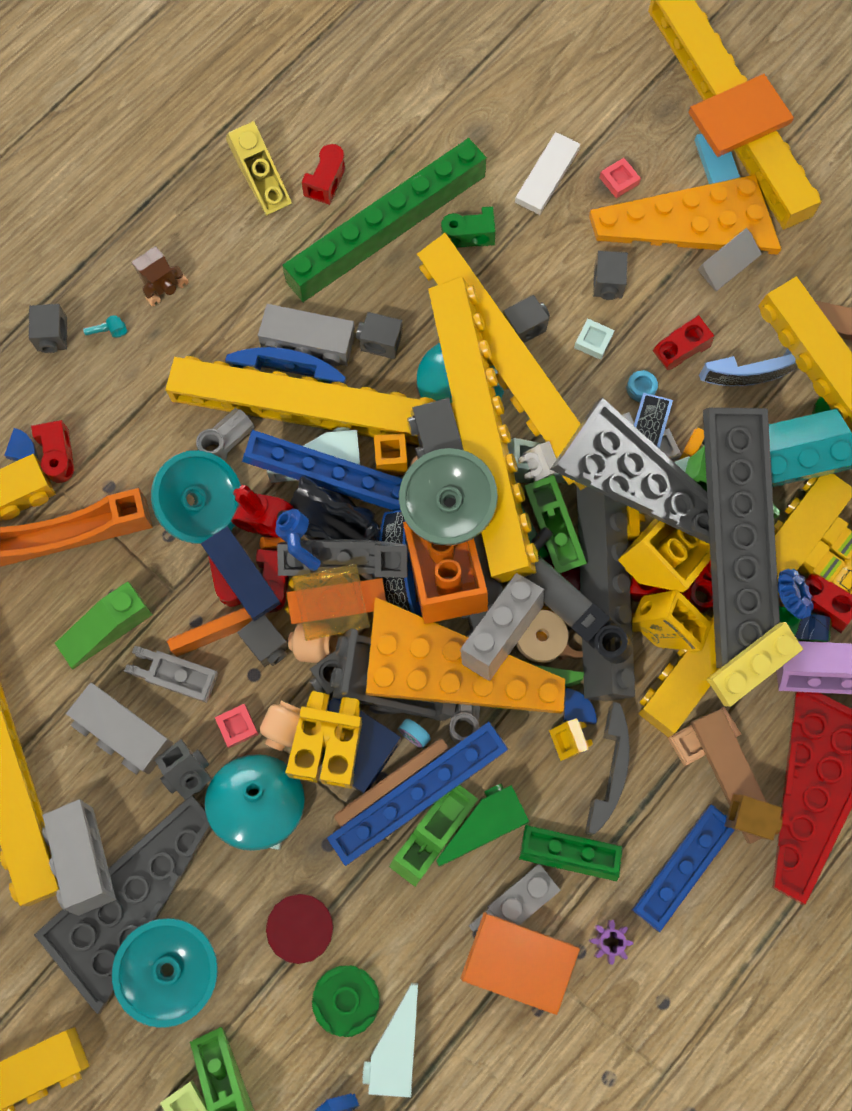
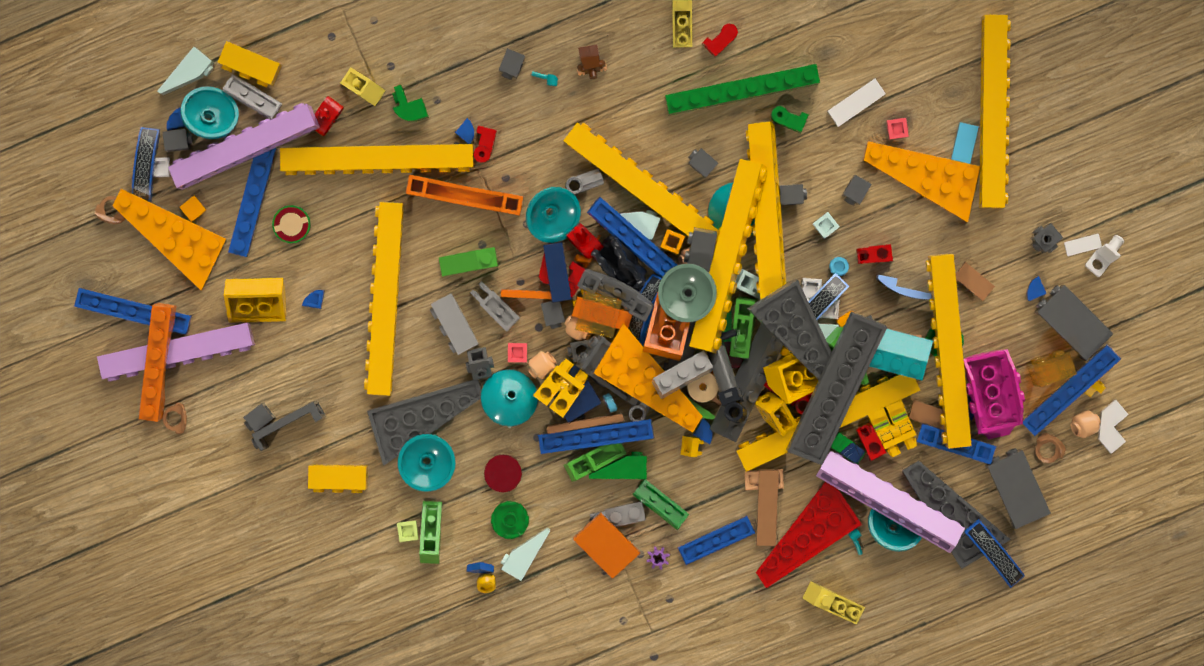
camera: 25 degrees right, 15 degrees up
light grey brick [42,799,116,916] -> none
blue slope [225,347,346,384] -> none
light grey brick [258,304,356,367] -> none
blue plate [275,509,321,571] -> none
white tile [518,441,557,482] -> none
dark grey slope [585,702,630,836] -> none
orange tile [688,74,794,157] -> none
light grey slope [697,228,762,291] -> none
light yellow plate [707,622,803,707] -> none
pearl gold brick [725,794,783,841] -> none
blue gear [778,568,814,619] -> none

